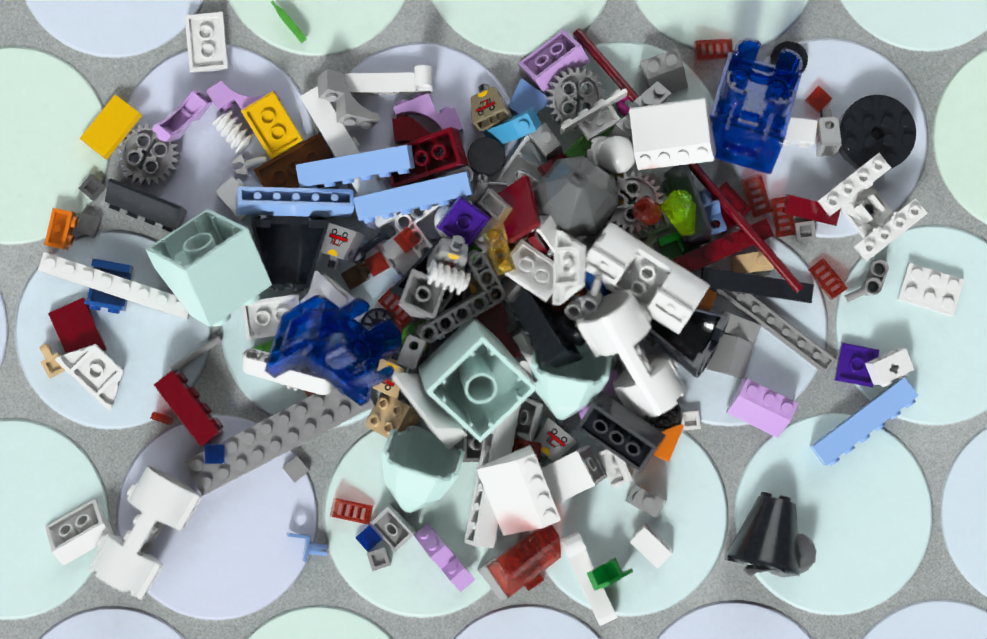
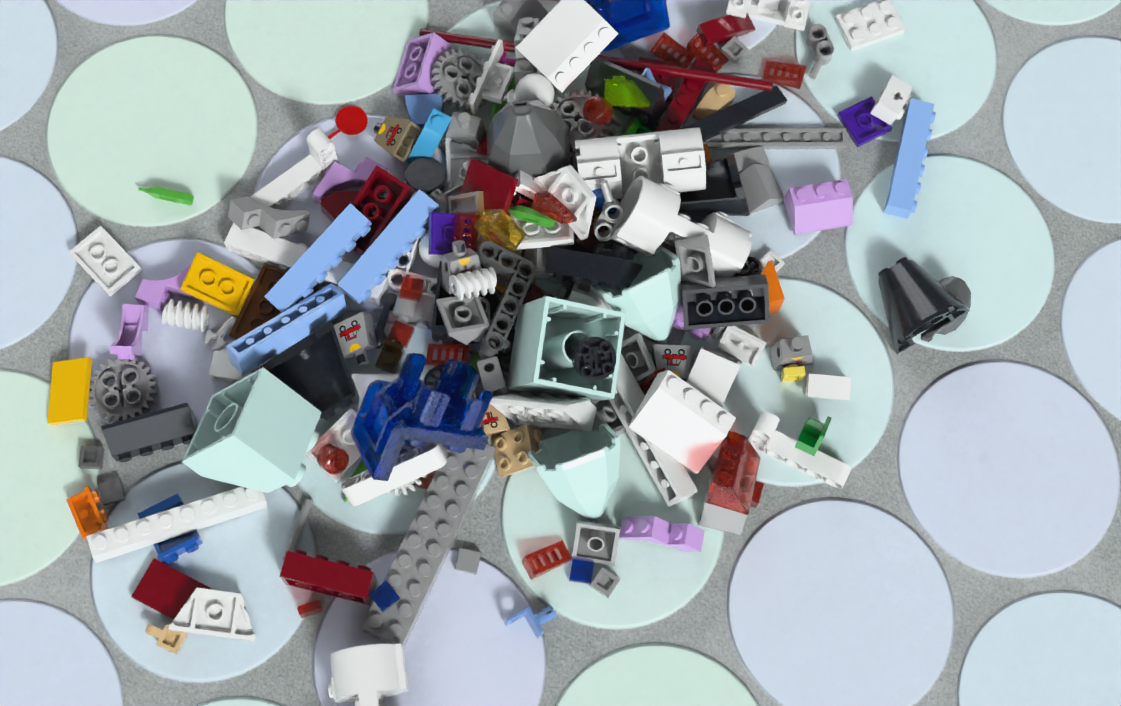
camera: 40 degrees left, 15 degrees down
none -> red piece [309,106,368,152]
none -> clear red head [316,443,349,475]
none -> clear red slope [454,212,480,252]
none -> bright green piece [508,205,557,228]
none -> clear red slope [531,191,577,224]
none -> black tile [572,337,616,381]
none -> light grey slope [675,235,716,288]
none -> light yellow plate [780,364,805,382]

